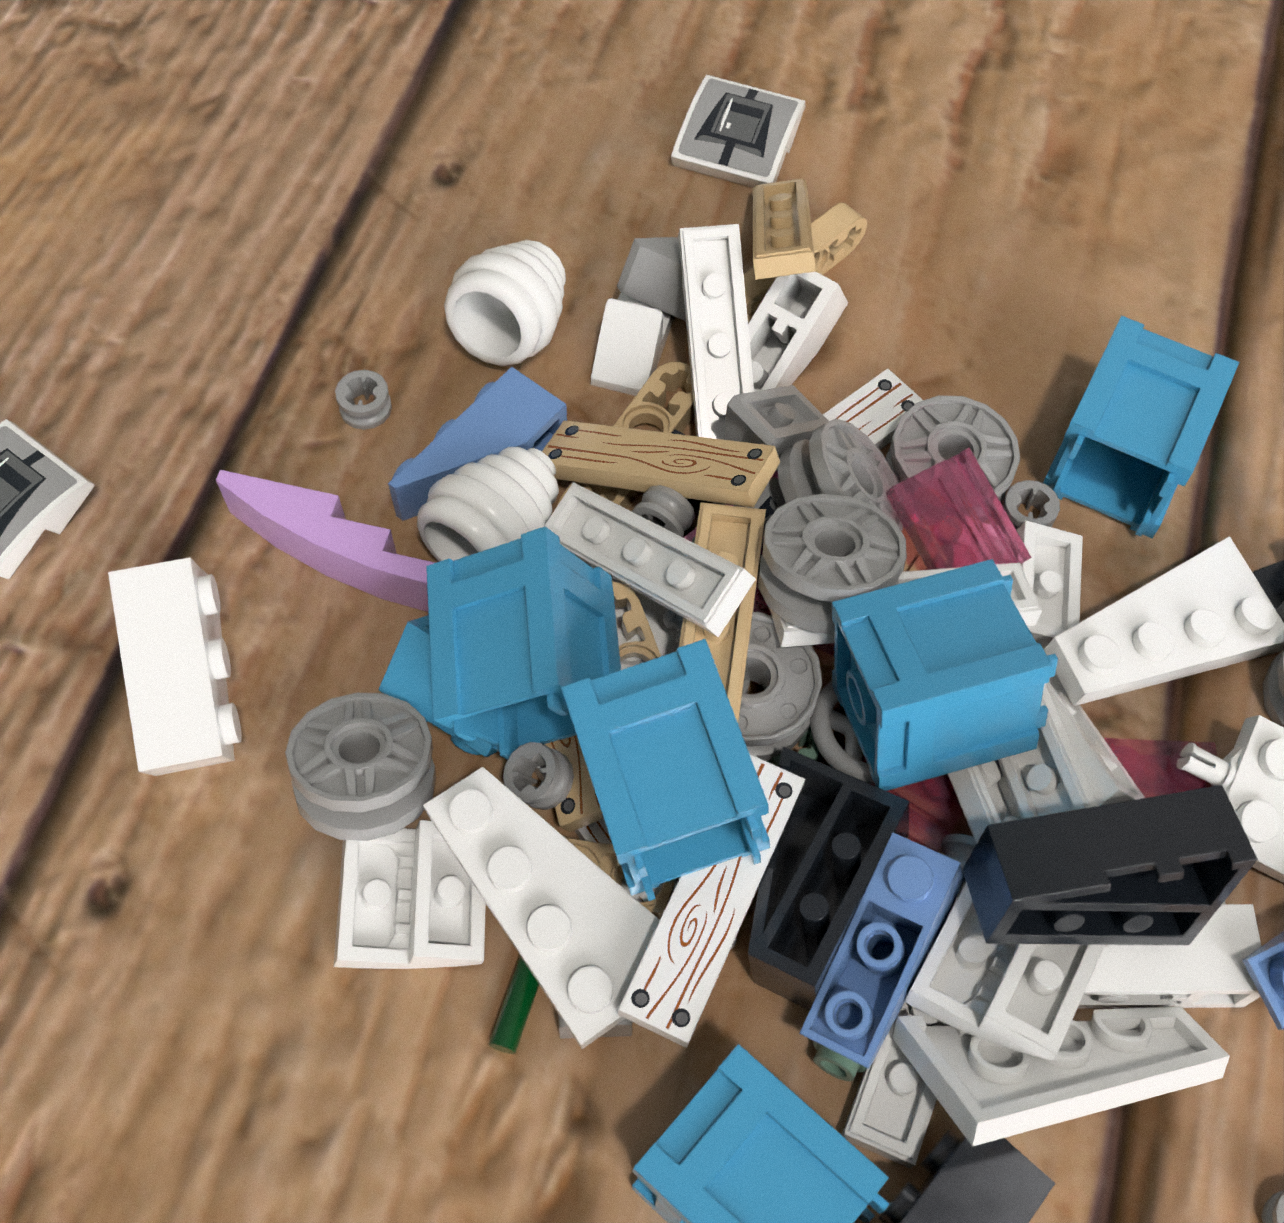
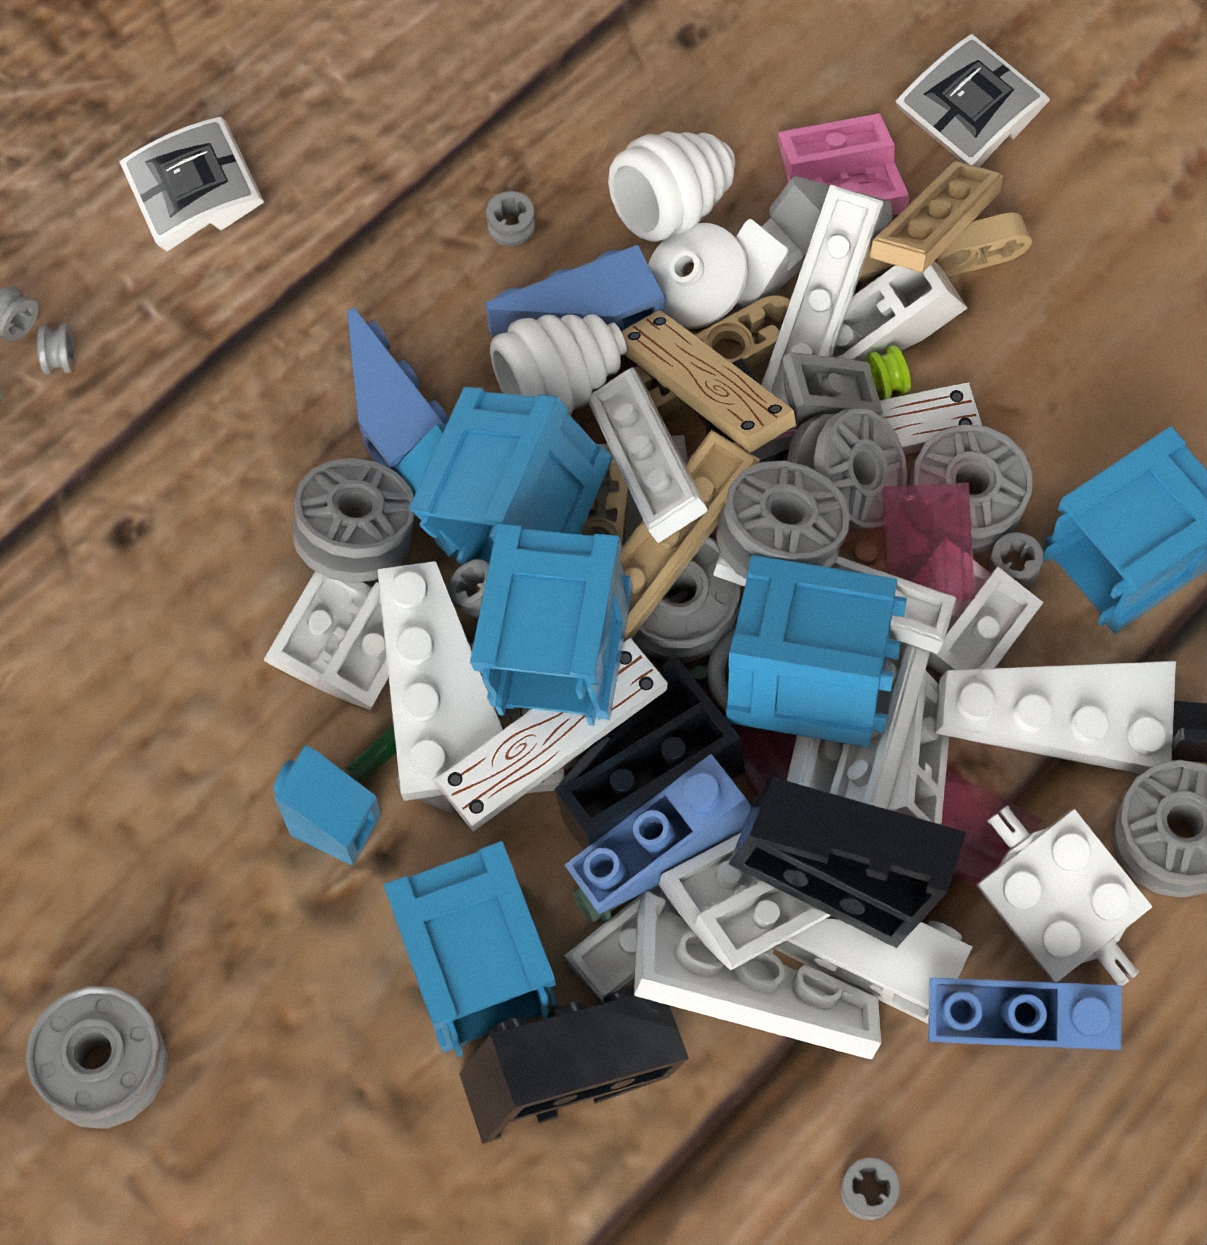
camera: 30 degrees right, 5 degrees up
white wedge [108,558,241,776] -> none
lavender slope [216,470,435,612] -> none
light grey bush [632,485,695,537] -> none
none -> dark azure slope [273,745,382,866]
none -> medium blue slope [347,307,449,474]
none -> white dish [648,223,748,329]
none -> bright pink slope [778,113,909,215]
none -> lime bush [866,345,911,400]

